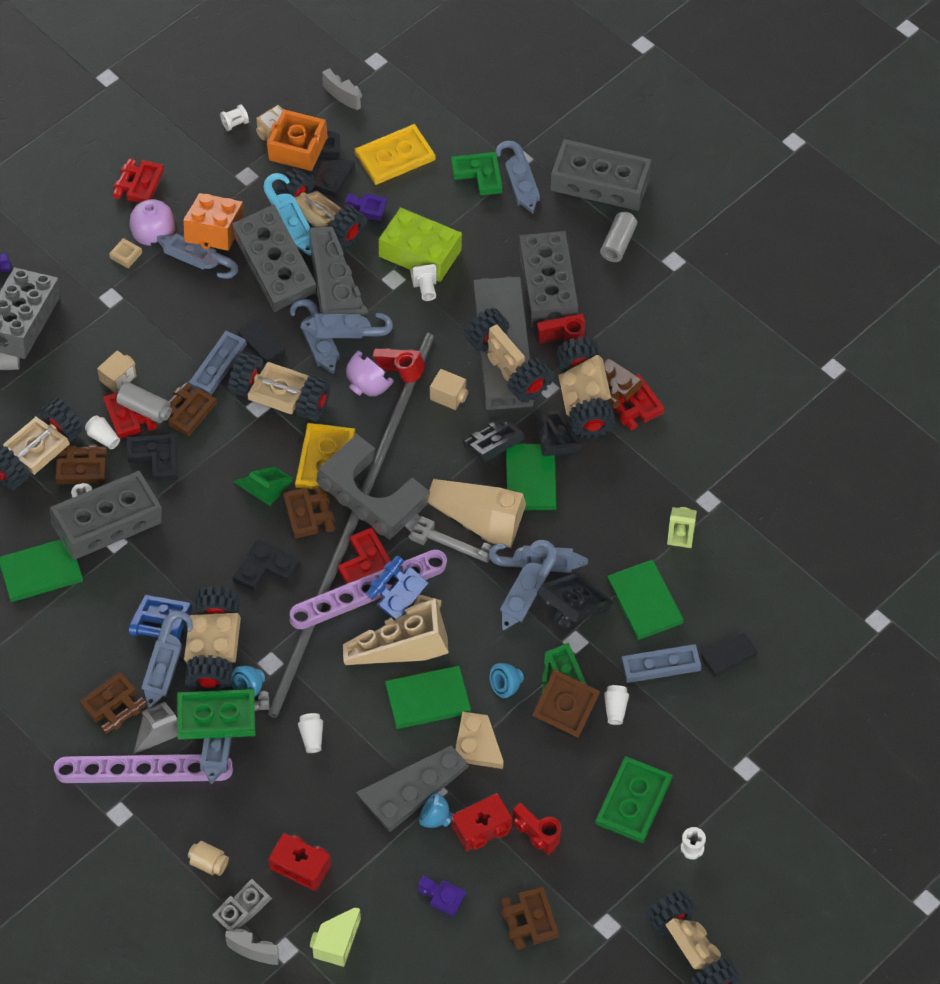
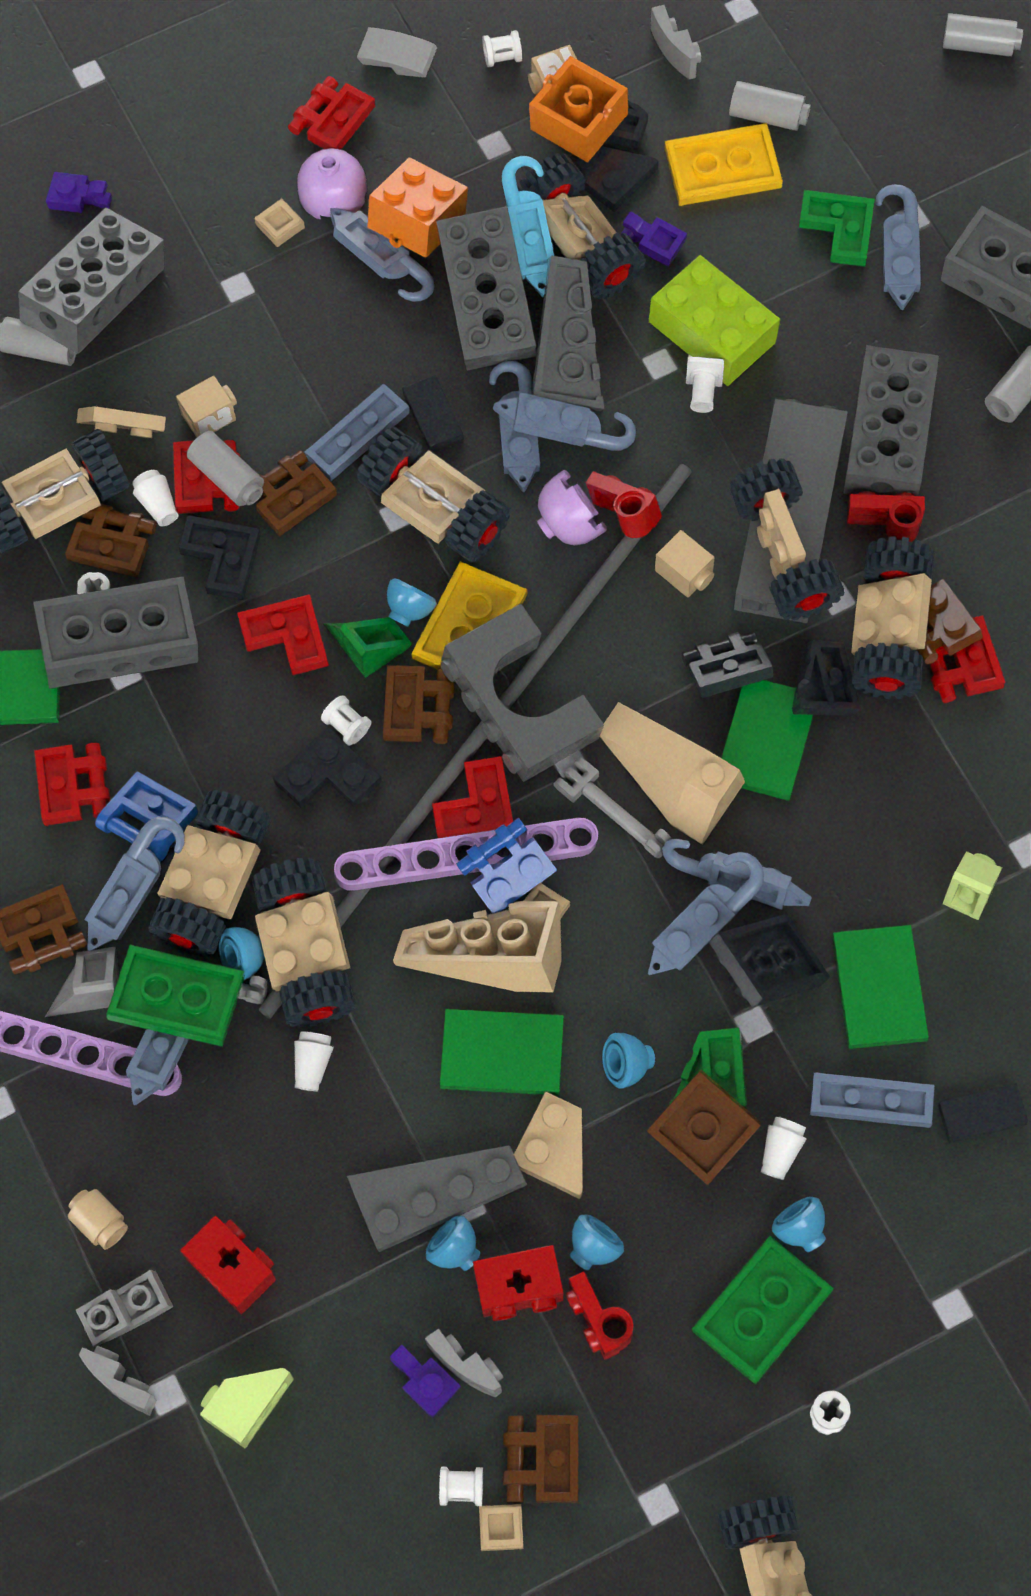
camera: 20 degrees right, 10 degrees up
none -> red plate [34,743,111,826]
none -> tan wing [77,406,166,438]
none -> red plate [237,594,329,675]
none -> plate [252,858,355,1027]
none -> white bush [321,695,371,746]
none -> light grey slope [357,27,437,77]
none -> dark azure brick [387,578,437,627]
none -> light grey slope [425,1328,503,1397]
none -> white bush [439,1467,483,1506]
none -> tan tile [479,1504,524,1551]
none -> dark azure brick [570,1215,624,1270]
none -> light grey brick [729,81,811,131]
none -> dark azure brick [771,1197,826,1252]
none -> light grey brick [943,13,1023,57]

